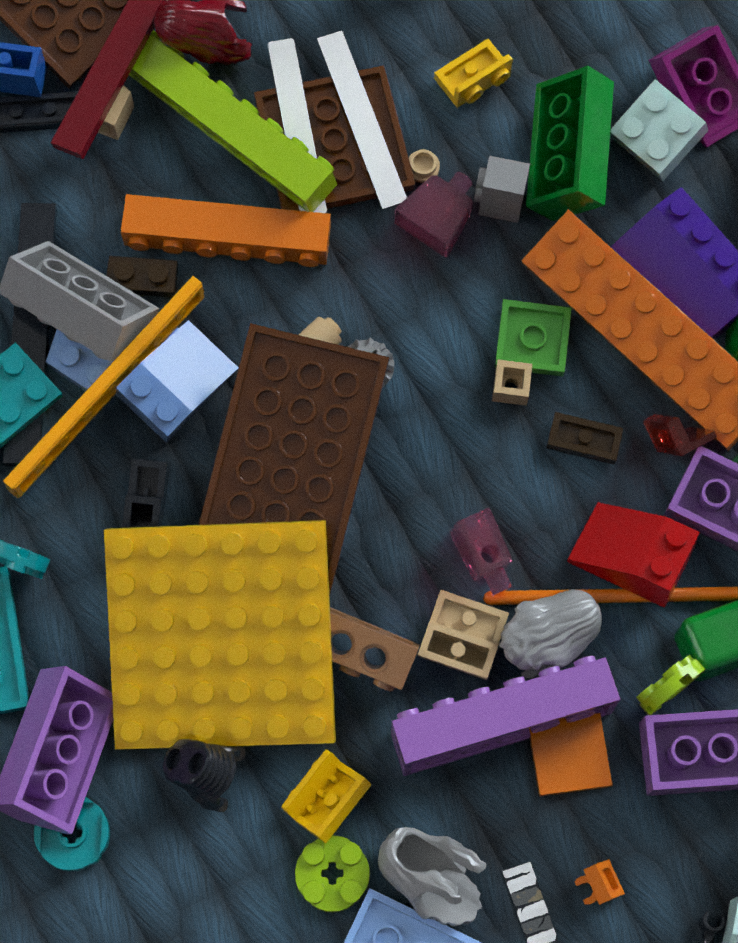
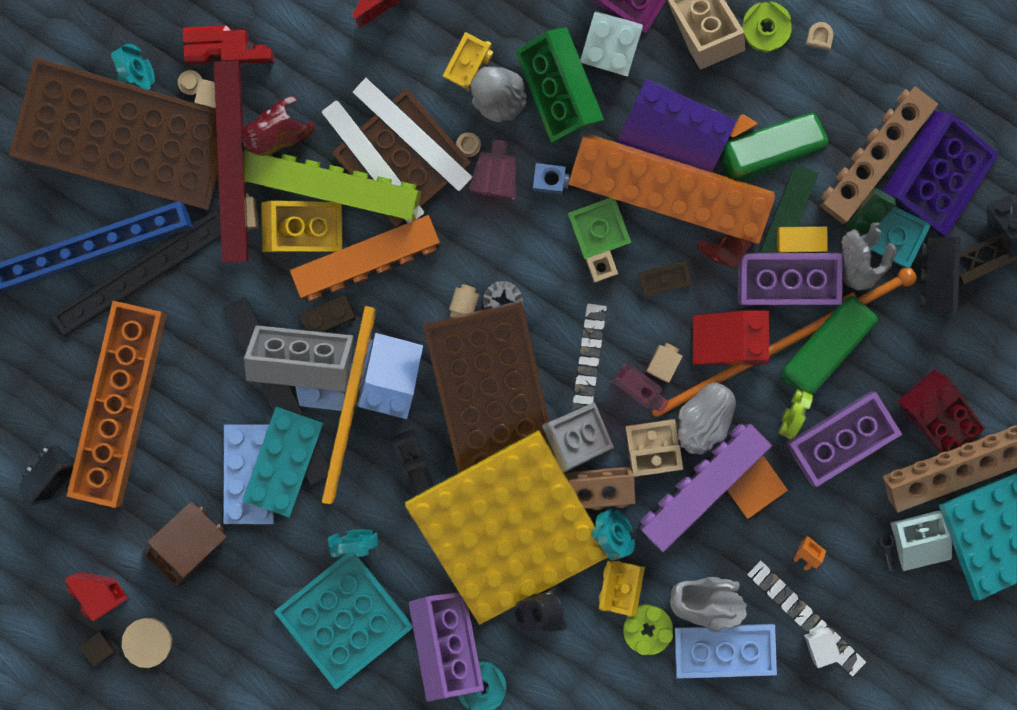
camera: 20 degrees left, 15 degrees up
light grey brick [474,156,530,223] -> none
none -> yellow slope [261,201,342,252]
none -> light grey hair [471,67,527,123]
none -> medium blue brick [533,163,570,194]
none -> light grey tile [542,402,614,472]
none -> sticker [572,303,607,412]
none -> teal plate [592,509,635,561]
none -> tan brick [645,343,682,383]

